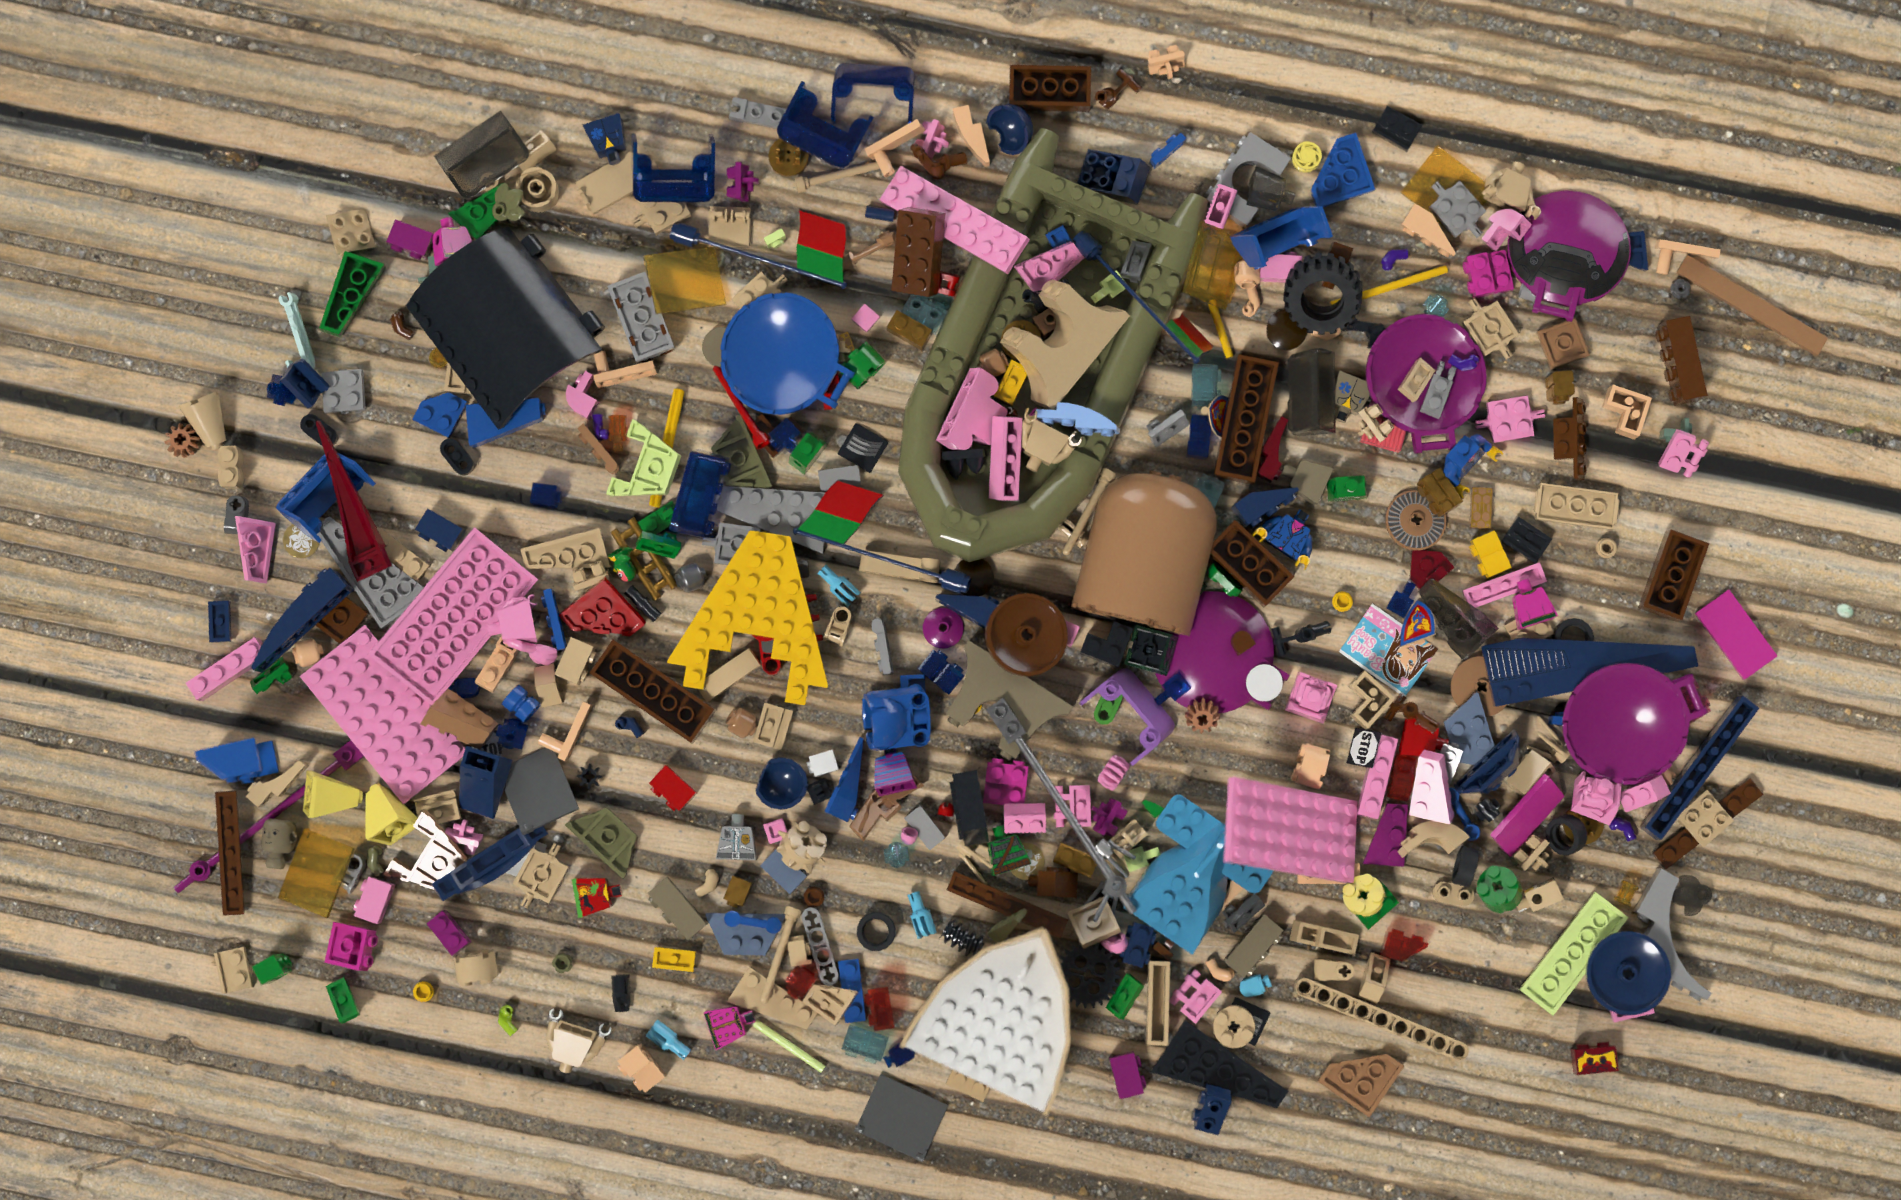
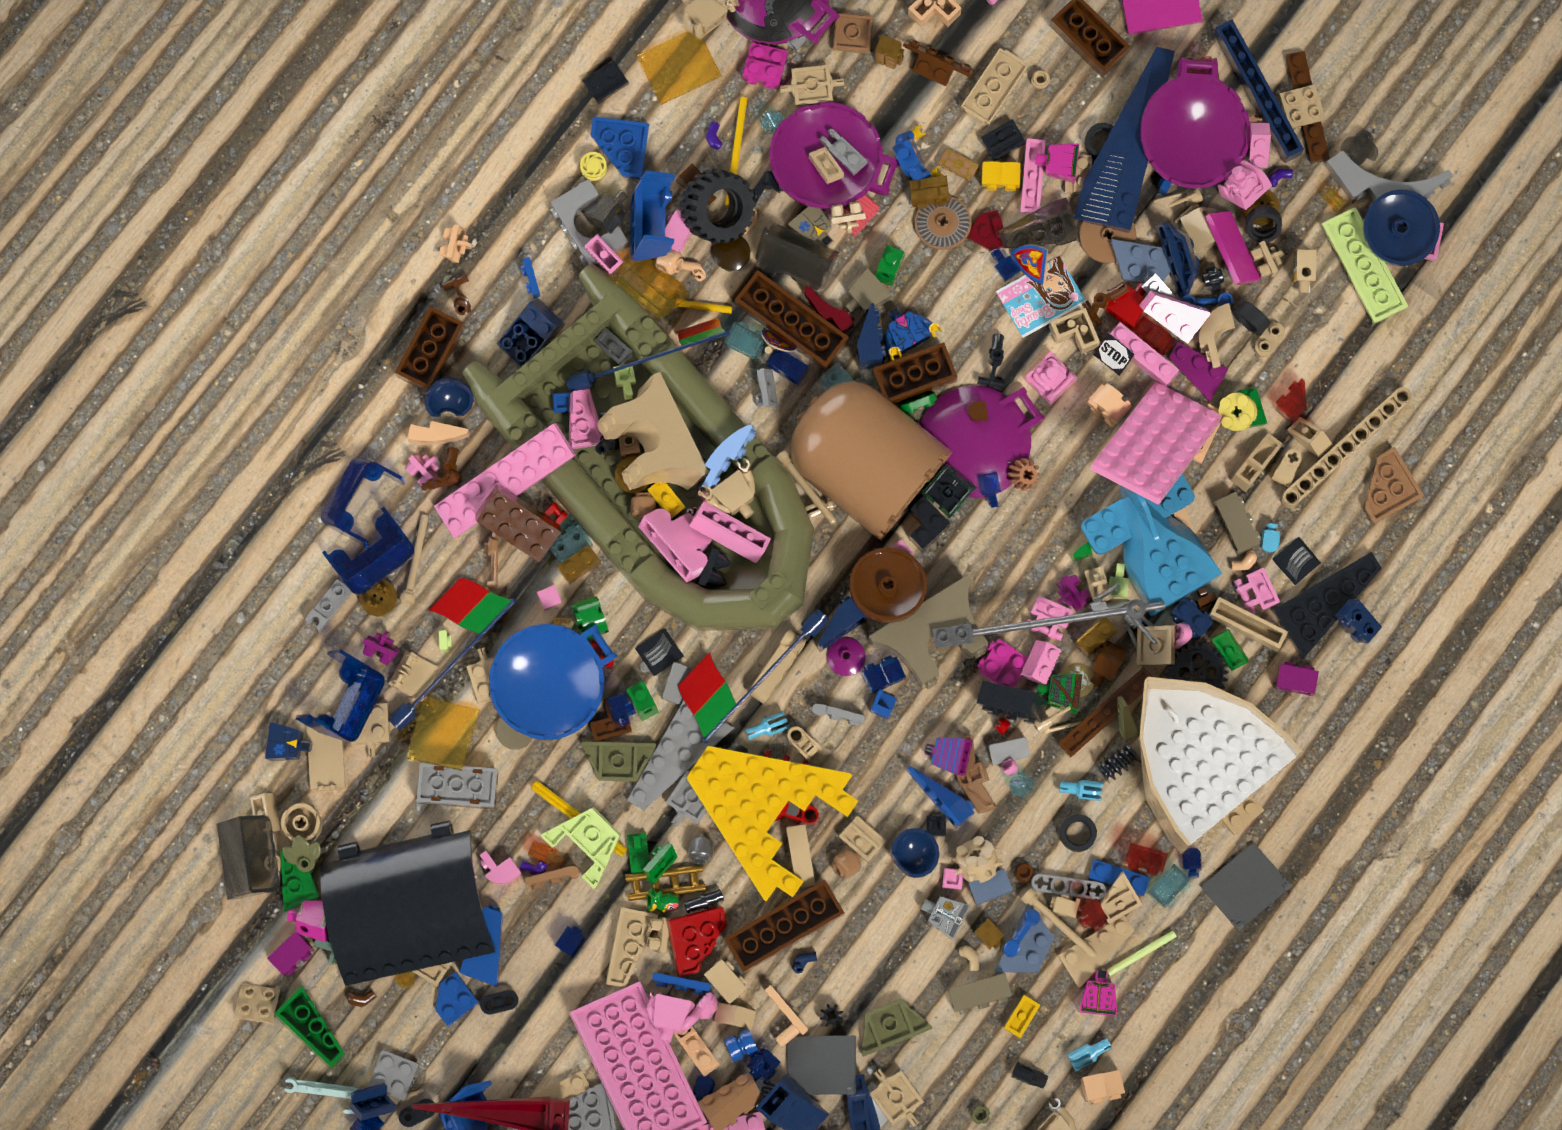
camera: 65 degrees left, 5 degrees down
dark blue brick [415,508,465,552] -> none
torso [572,878,622,918] -> none
light nougat piece [593,351,657,389] -> none
red brick [649,765,697,811] -> none
clear blue windscreen [669,449,731,538] -> none
red piece [713,366,771,449] -> none
white brick [806,750,839,777] -> none
blue piece [862,684,931,751] -> none
light nougat piece [864,119,925,177] -> none
dark blue axle [865,206,895,222] -> none
dark brown dish [954,559,994,596] -> none
medium lavender windscreen [1079,668,1175,767] -> none
bright green plate [1094,694,1123,725] -> none
bright pink gear [1098,755,1130,790] -> none
tan brick [1213,1005,1255,1048] -> none
dark grey hinge [1222,893,1265,933] -> none
white sticker [1246,664,1283,701] -> none
yellow plate [1332,591,1353,612] -> none
light nougat slope [1401,204,1456,258] -> none
light grey plate [1428,181,1486,238] -> none
dark purple arm [1448,354,1479,371] -> none
bright pink plate [1475,395,1545,443] -> none
green brick [1477,865,1523,913] -> none
bright pink brick [1482,209,1532,251] -> none
brick [1571,1042,1619,1075] -> none

